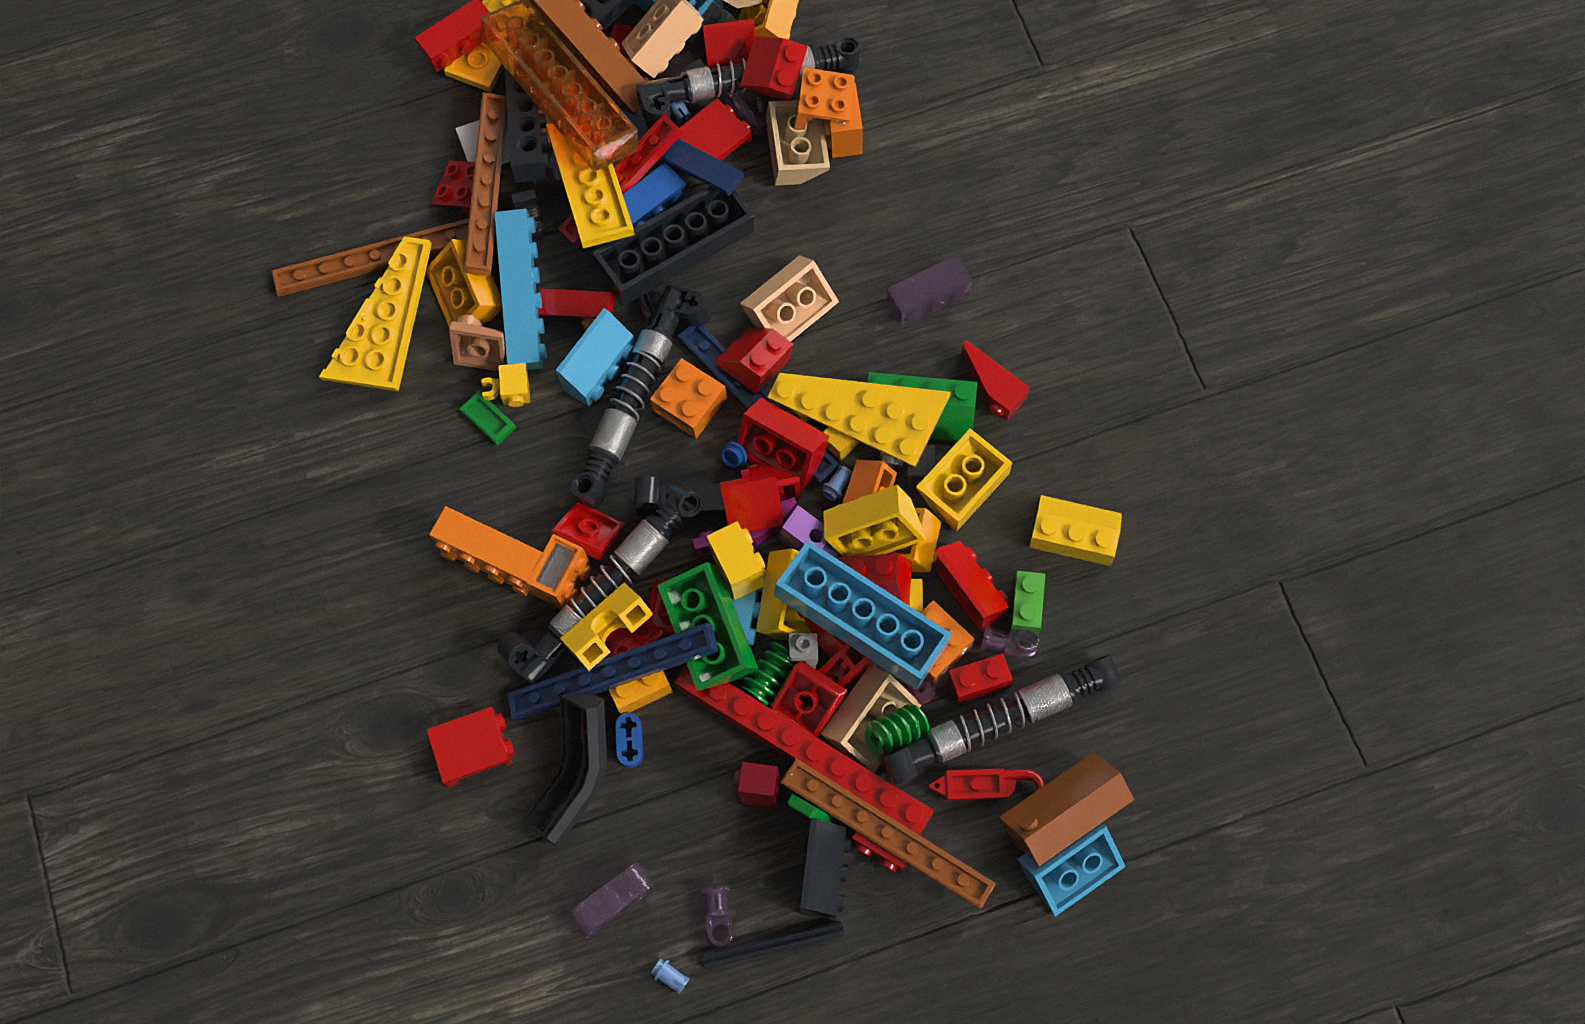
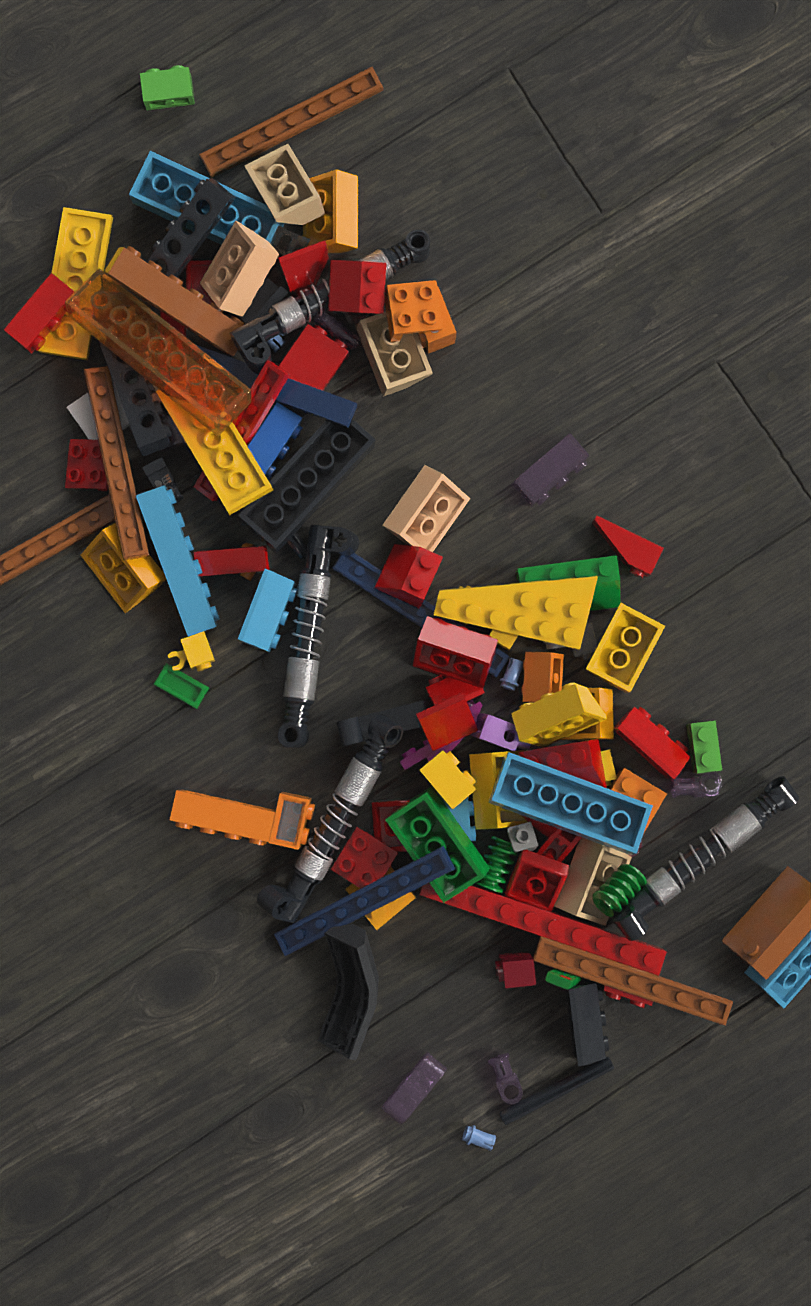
camera: 20 degrees left, 15 degrees up
yellow wing [319,237,432,391] -> none
red panel [427,706,515,788] -> none
nougat slope [449,315,507,371] -> none
red tile [550,502,625,560] -> none
yellow arch [560,583,653,671] -> none
blue beam [616,712,644,768] -> none
orange piece [650,358,727,439] -> none
blue plate [721,441,747,468] -> none
red plate [928,769,1045,801] -> none
red brick [948,653,1013,704] -> none
yellow slope [1029,495,1122,566] -> none

